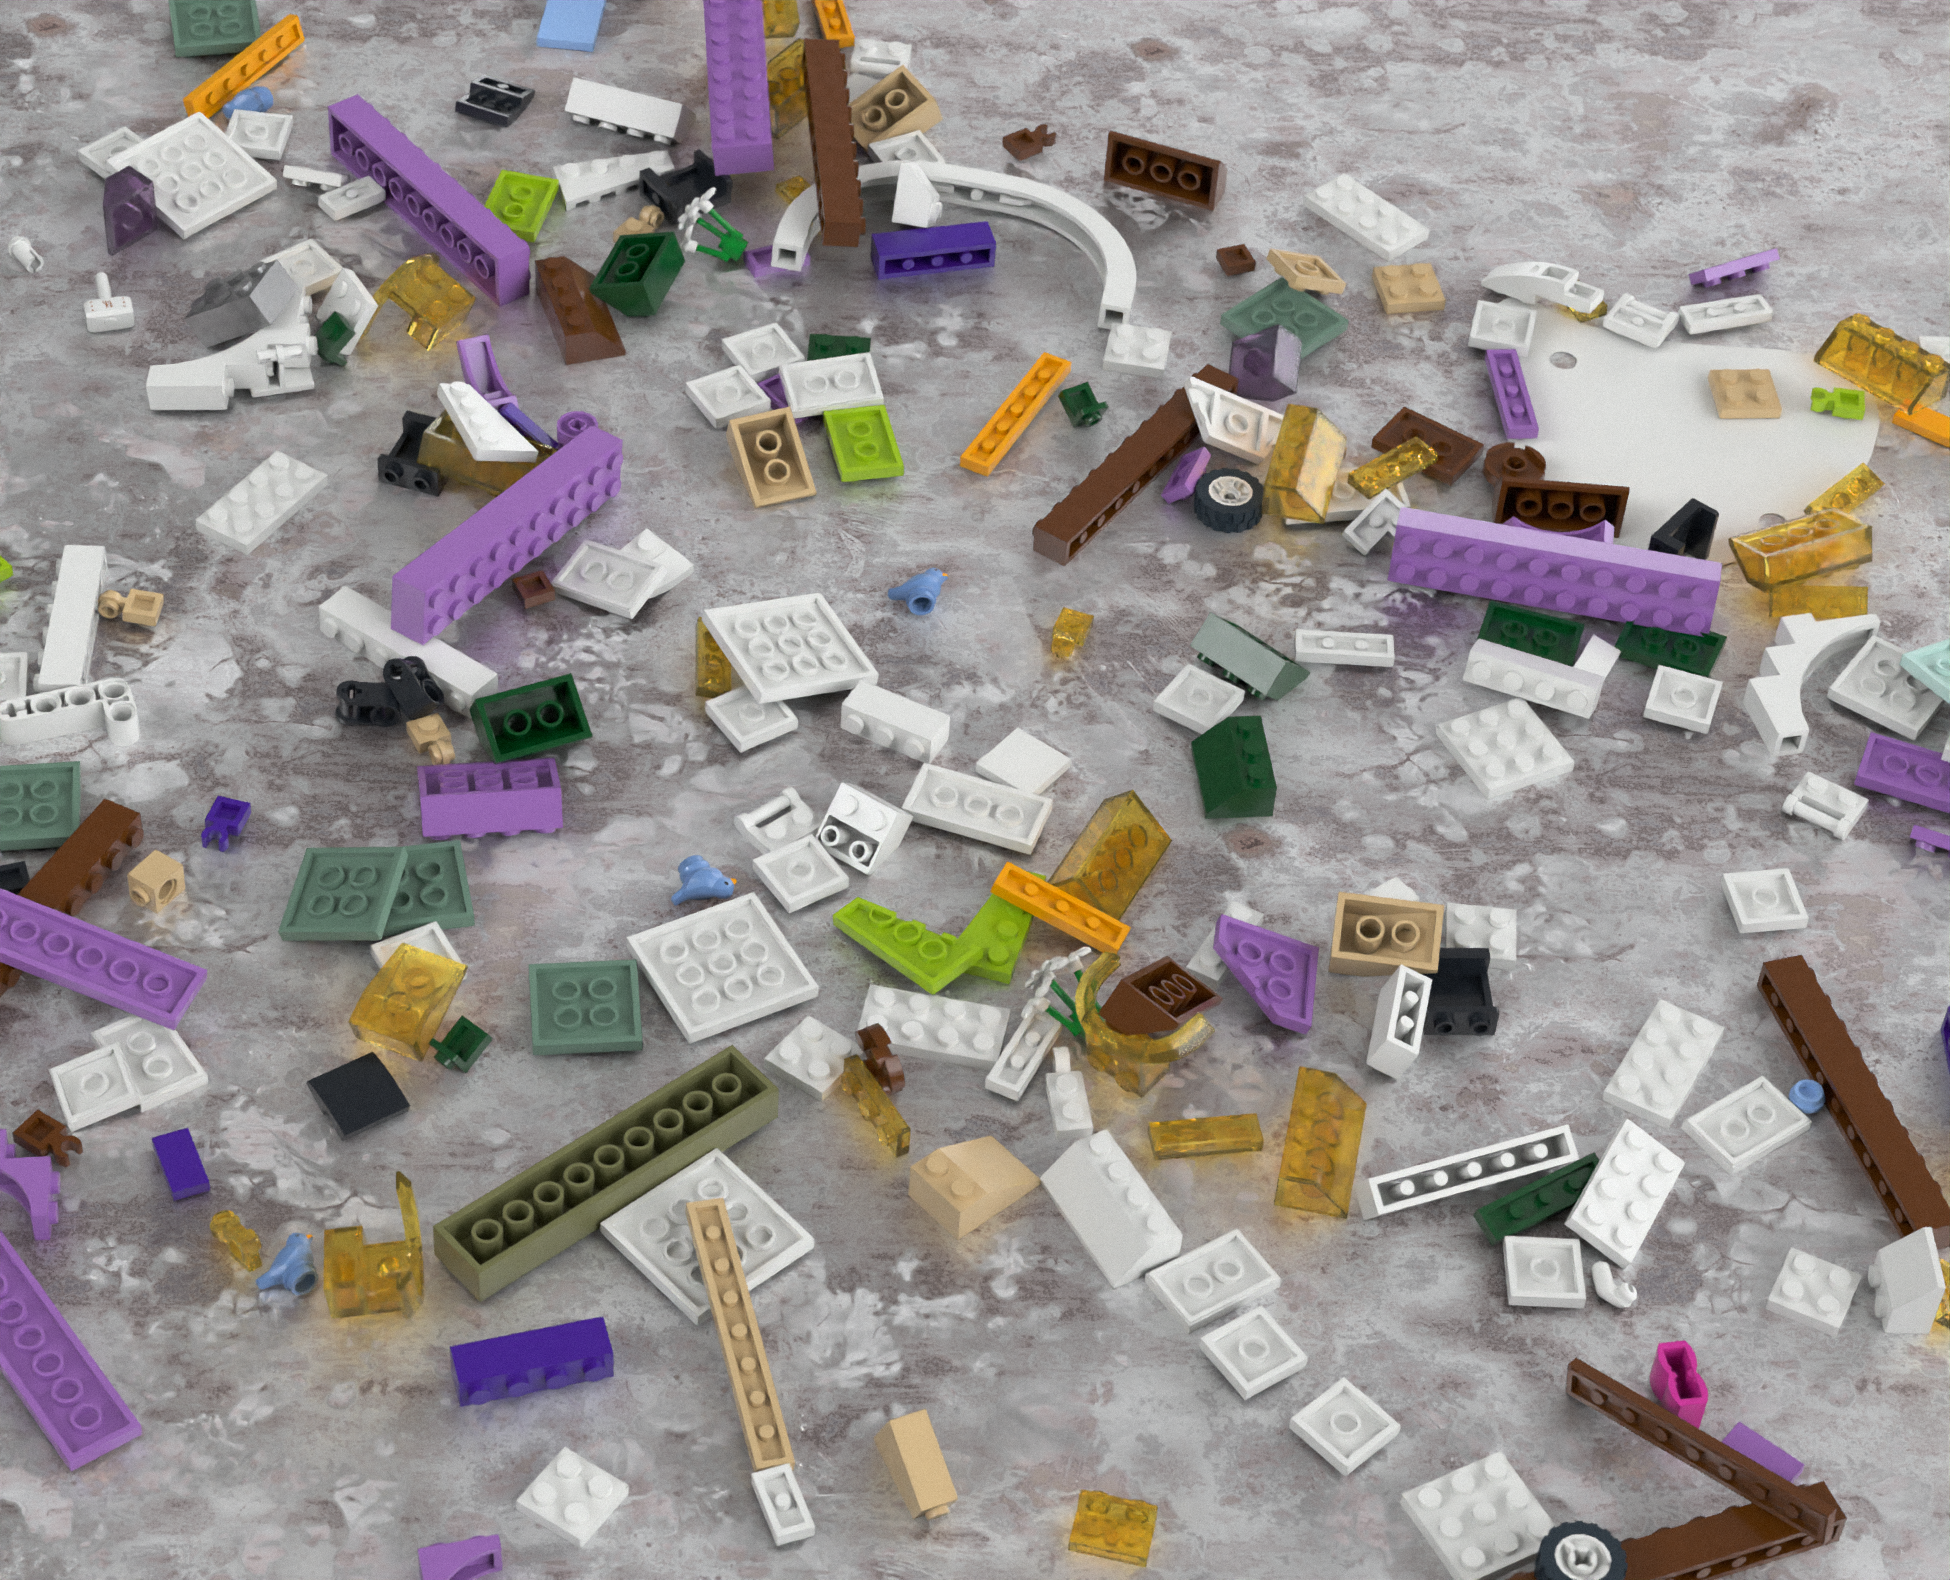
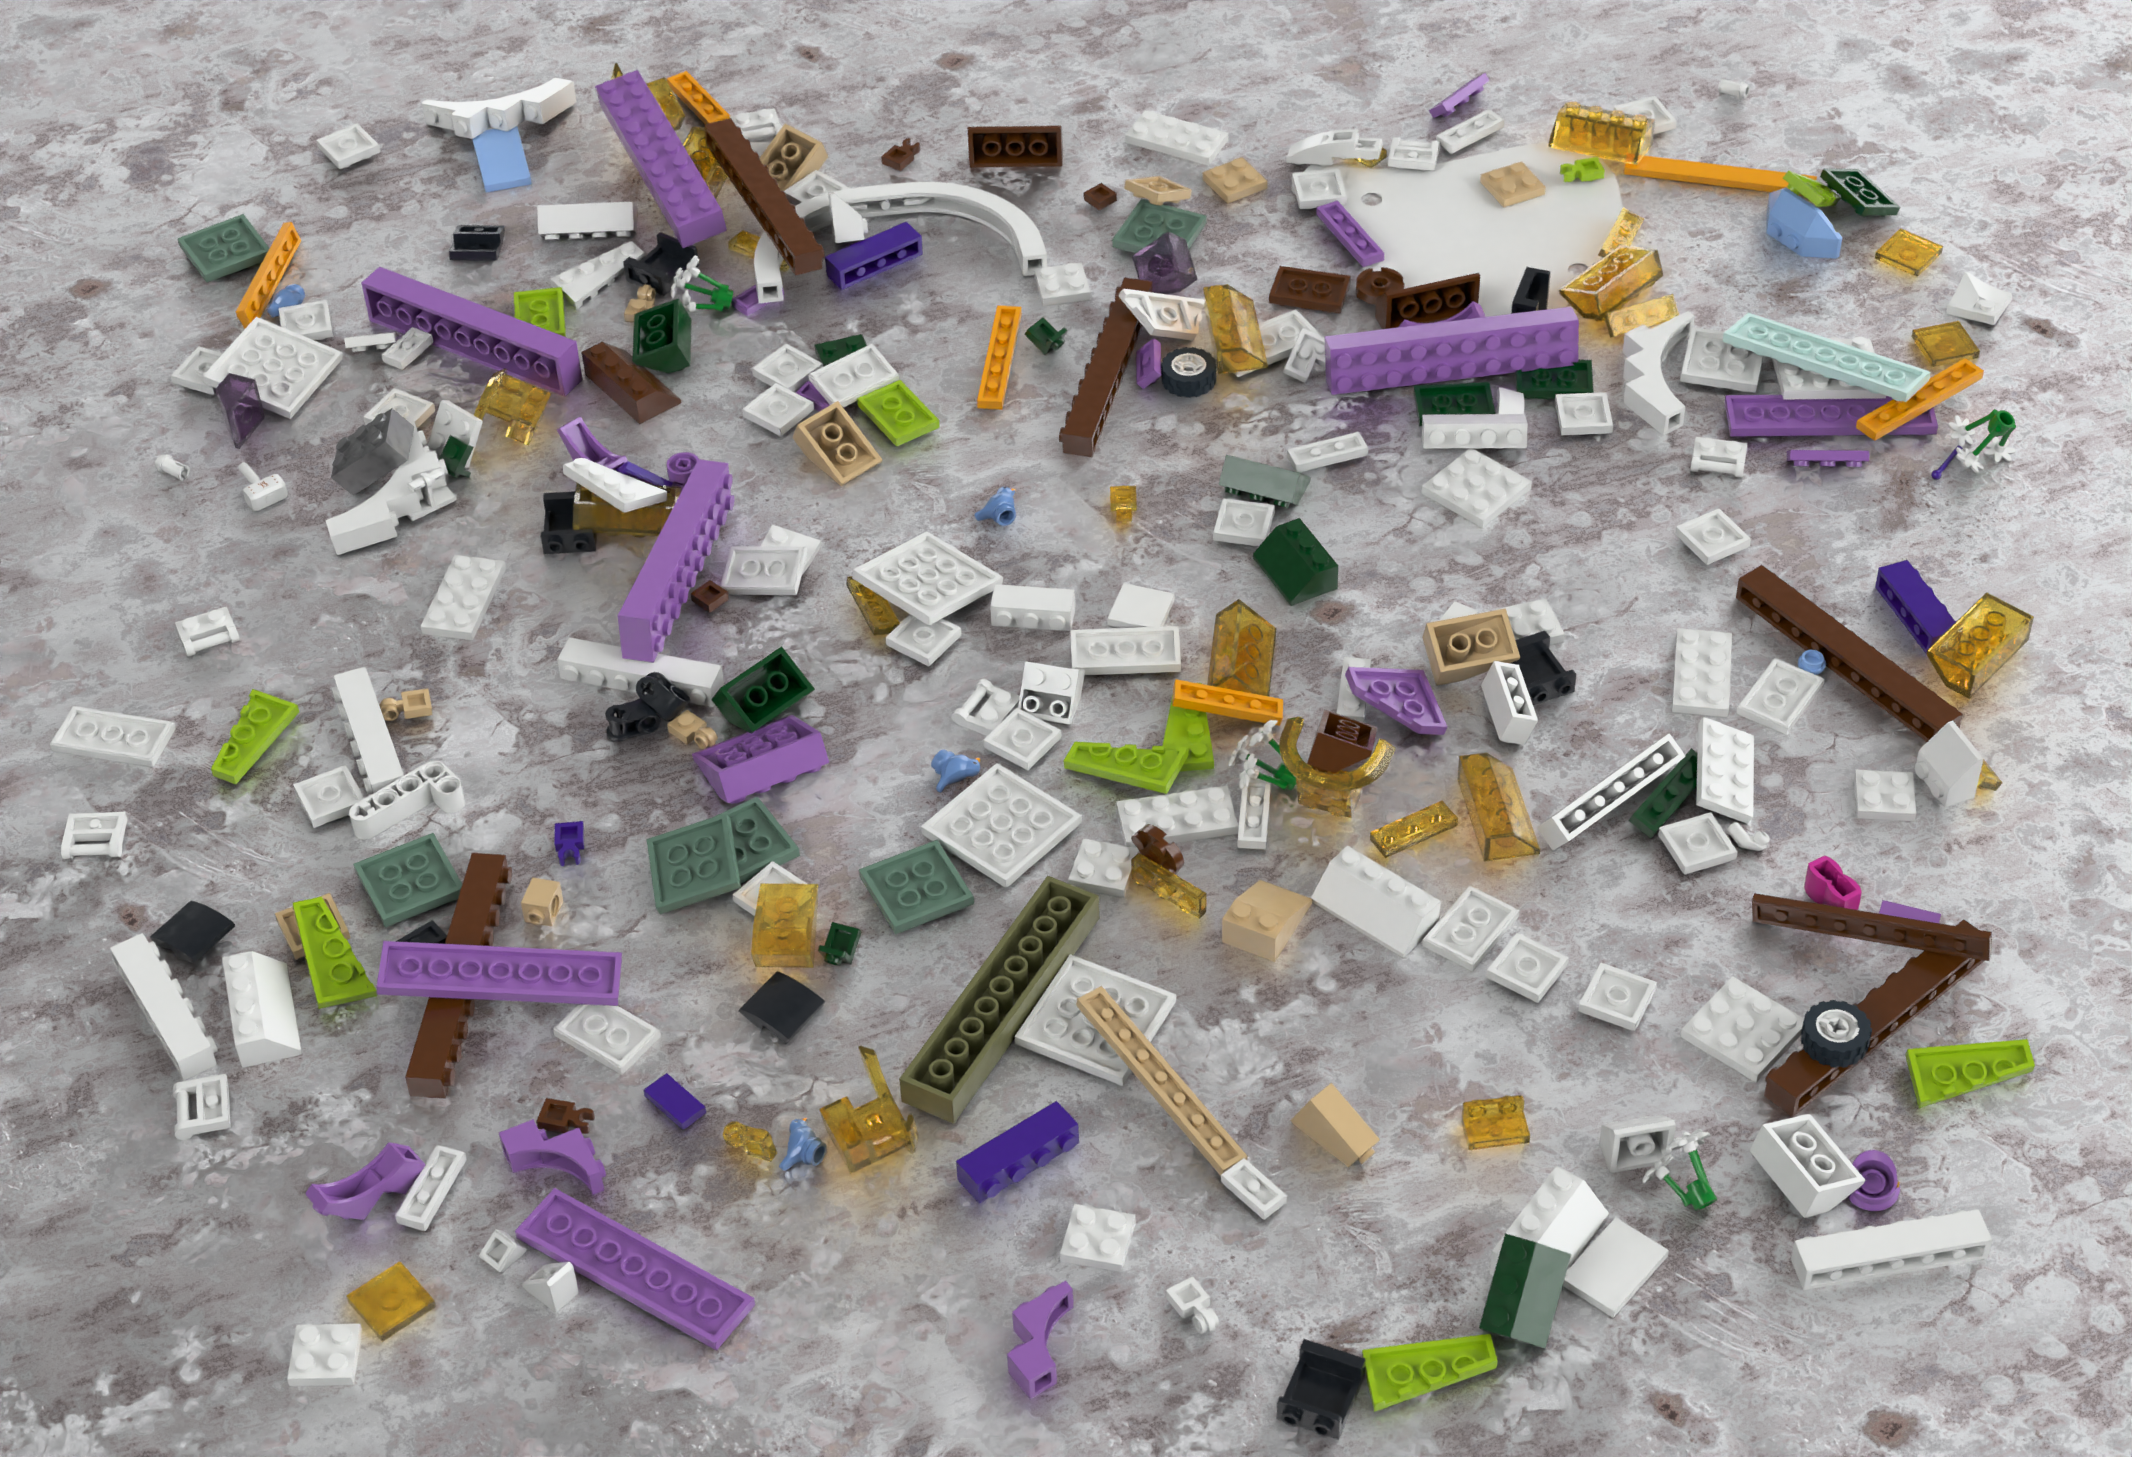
camera: 15 degrees left, 0 degrees up
white tile [48,1041,141,1132] -> none
white plate [1045,1047,1093,1140] -> none
clear yellow plate [1347,436,1438,500] -> none

